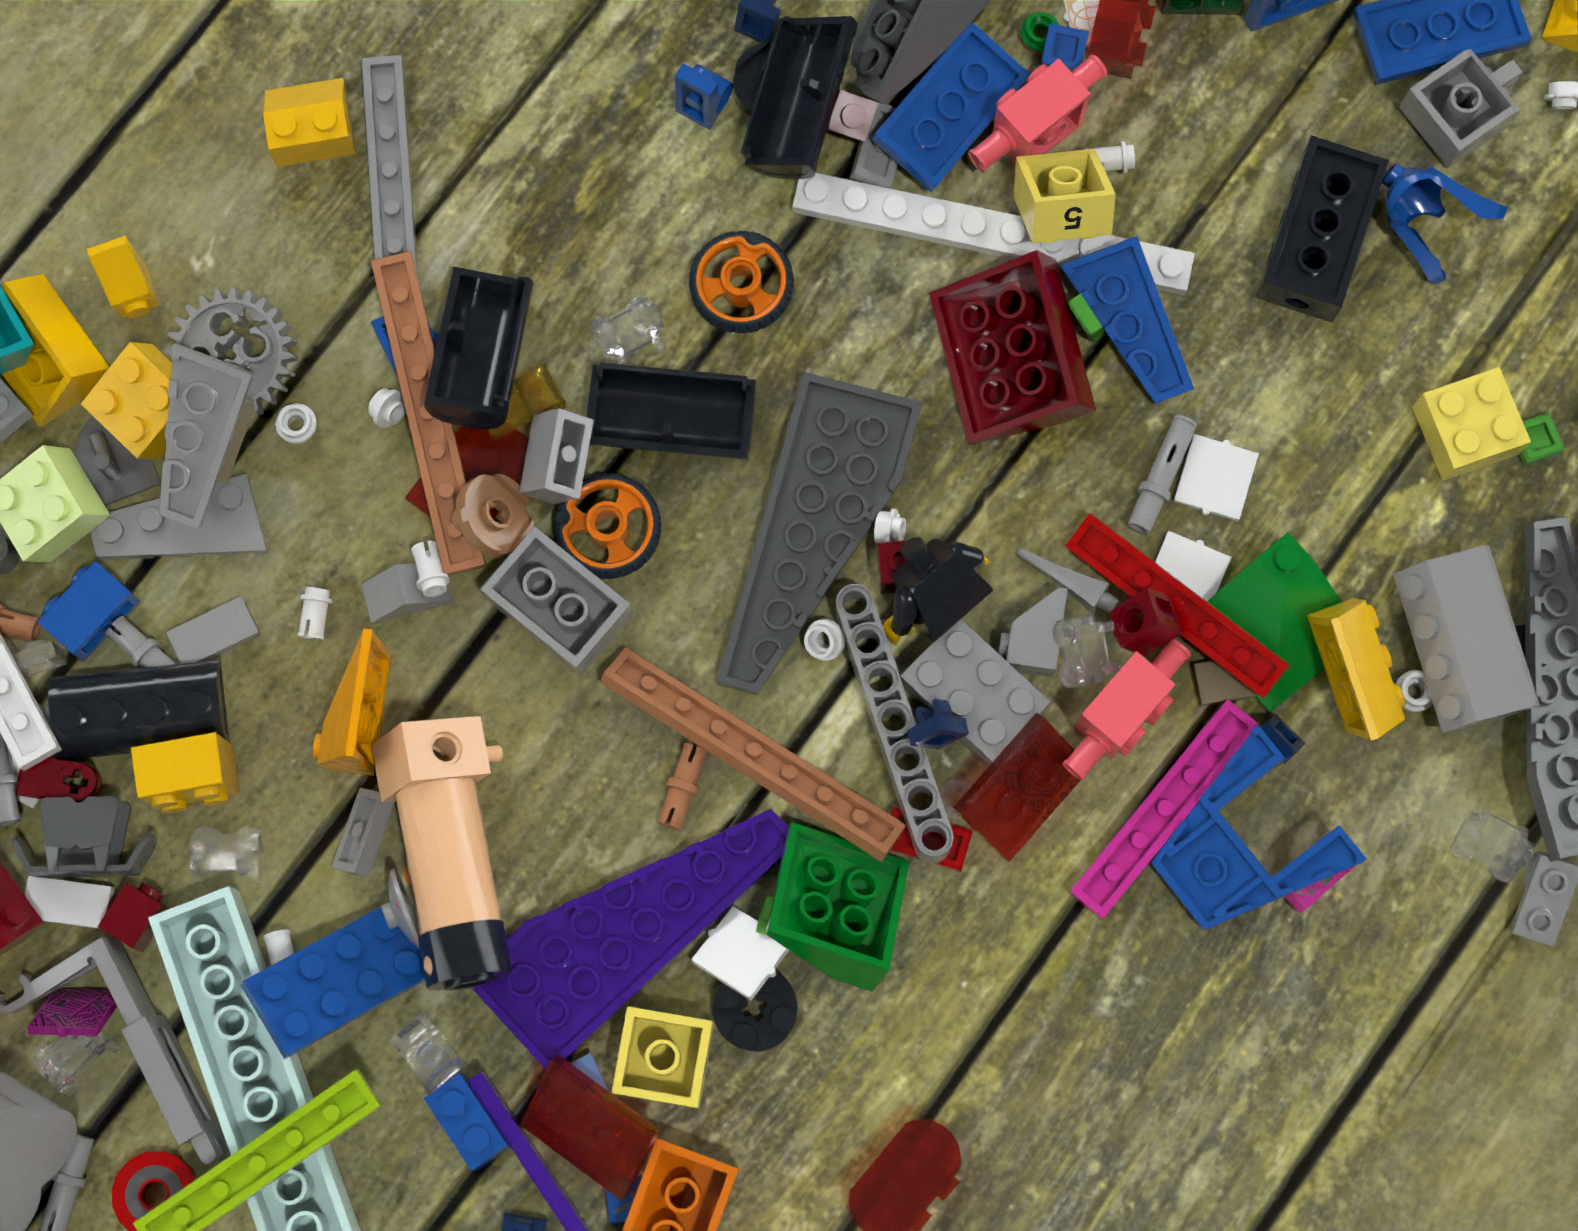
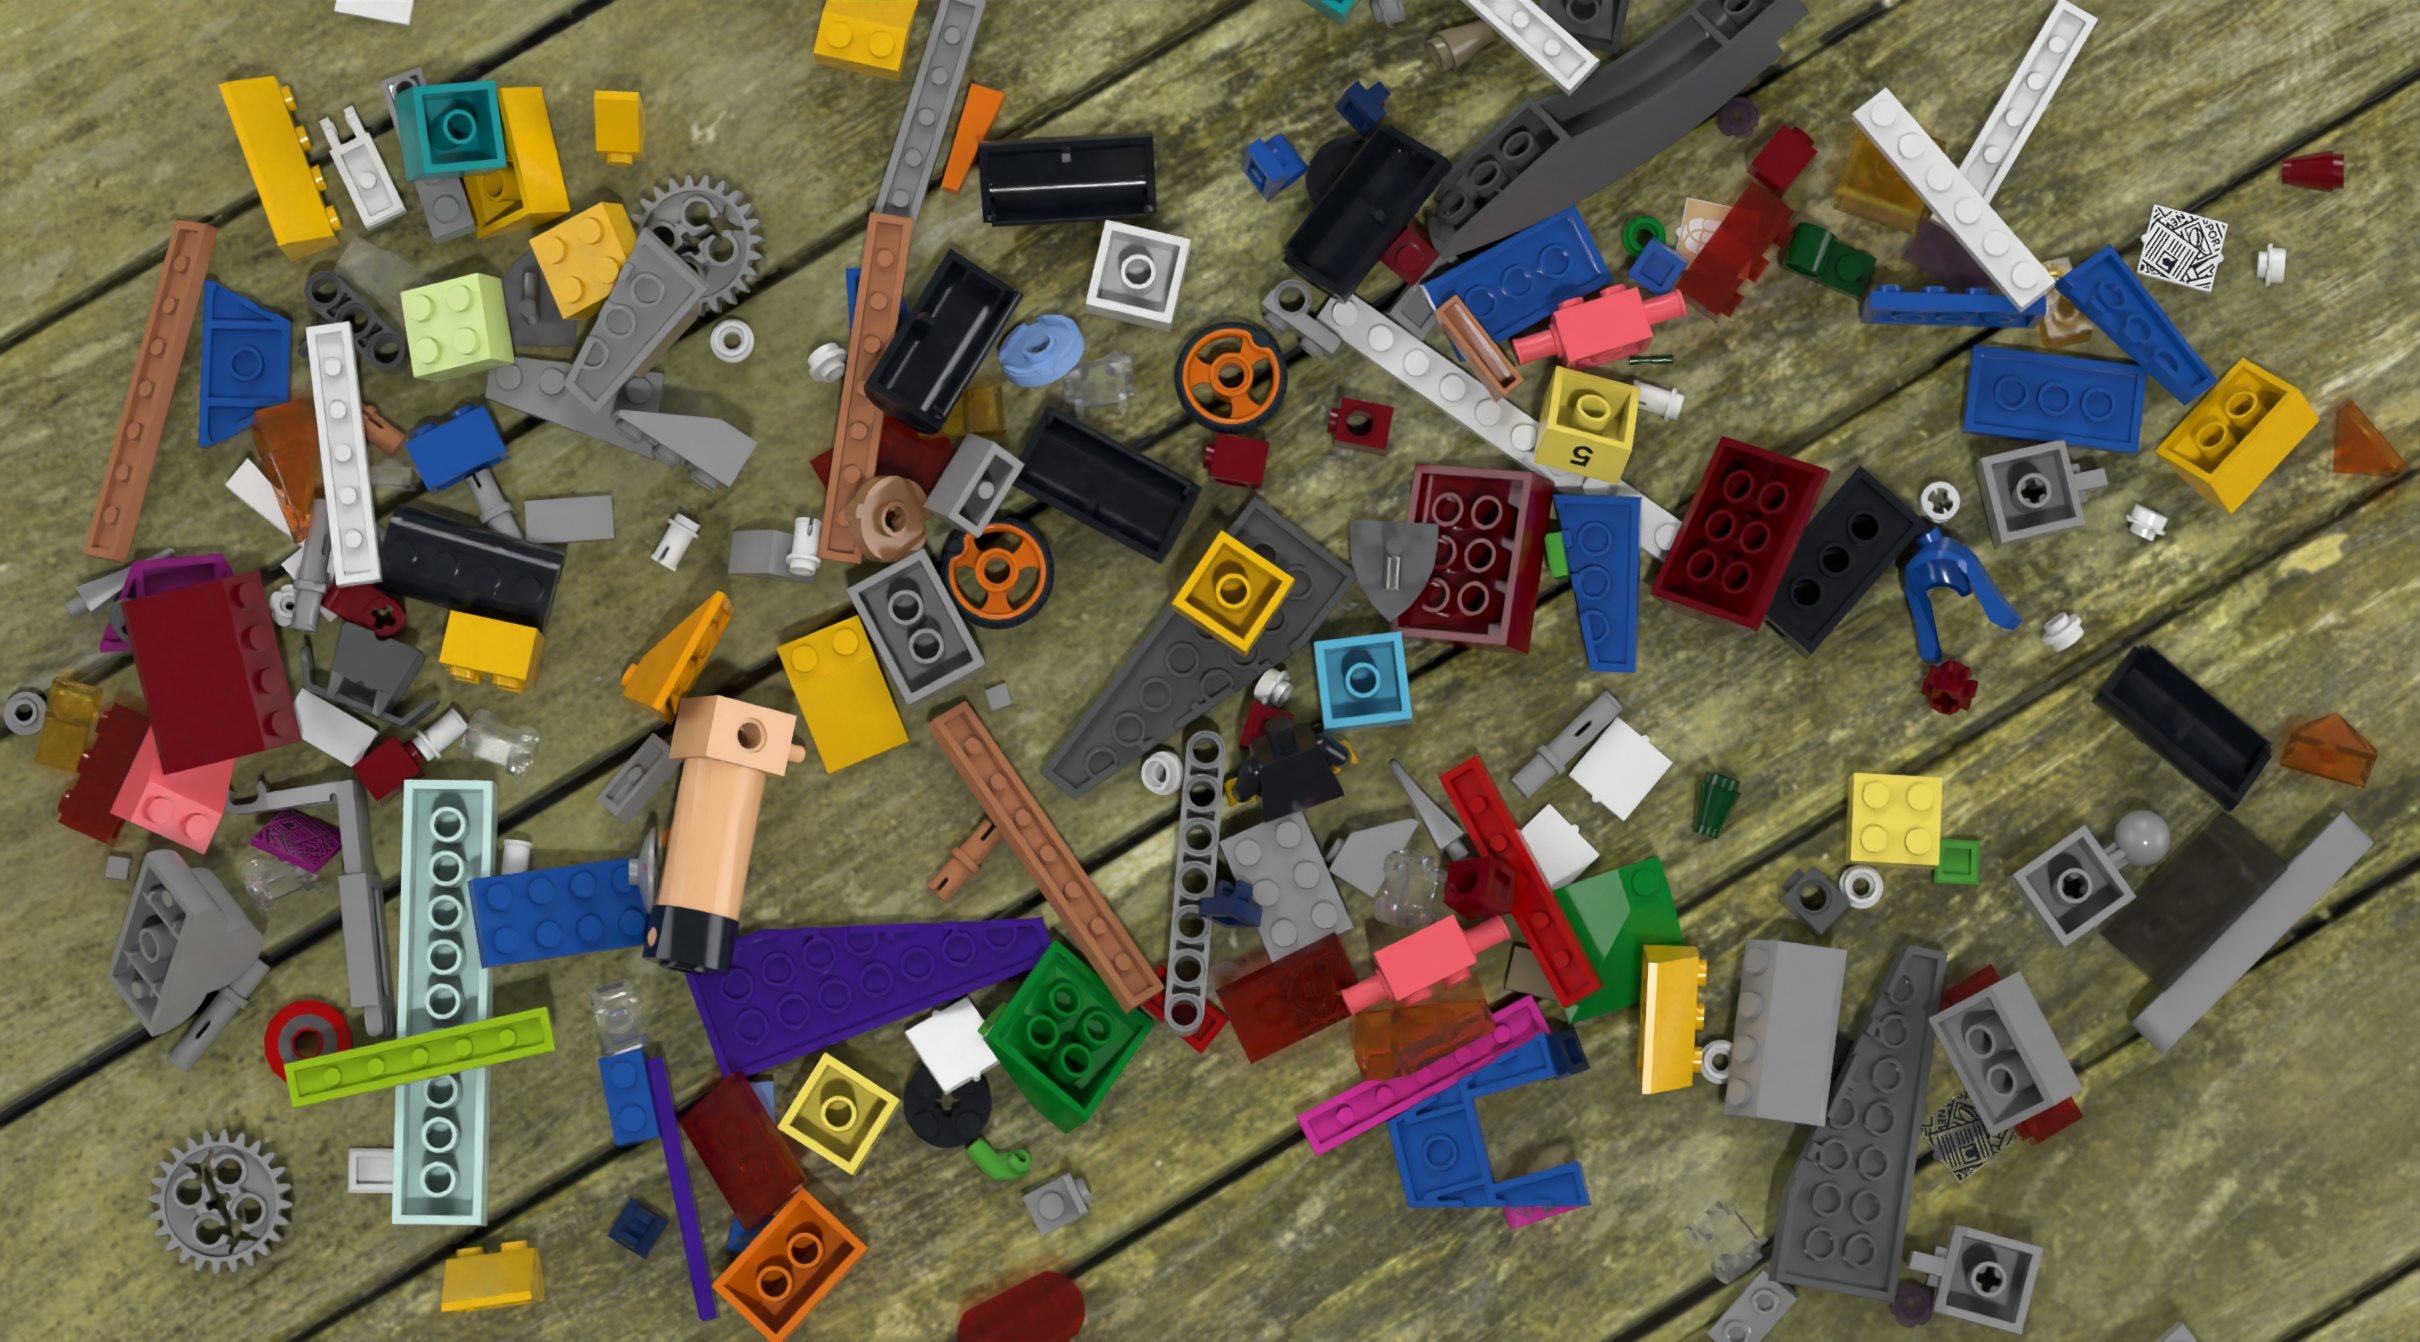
camera: 20 degrees right, 5 degrees up
none -> white pin [412,708,470,762]
none -> light grey slope [610,410,757,492]
none -> yellow slope [777,615,910,775]
none -> orange piece [941,83,1006,196]
none -> bright green arm [965,1137,1032,1181]
none -> black container [978,130,1157,228]
none -> light grey piece [985,683,1013,713]
none -> light blue tile [998,315,1084,387]
none -> light grey bracket [1022,1172,1093,1237]
none -> white brick [1085,220,1191,332]
none -> yellow brick [1172,530,1295,658]
none -> dark red brick [1203,433,1269,491]
none -> light grey plate [1261,279,1343,361]
none -> medium azure brick [1313,631,1412,734]
none -> dark red brick [1327,397,1394,456]
none -> flat silver shield [1350,520,1439,623]
none -> clear orange slope [1354,998,1495,1082]
none -> nougat piece [1432,295,1524,403]
none -> dark green piece [1629,355,1673,365]
none -> dark red slope [1650,436,1830,632]
none -> dark green cone [1693,771,1741,839]
none -> dark grey brick [1779,866,1851,937]
none -> white plate [1839,865,1883,909]
none -> white bush [1918,481,1960,523]
none -> dark red gear [1921,660,1979,715]
none -> white plate [2041,612,2084,652]

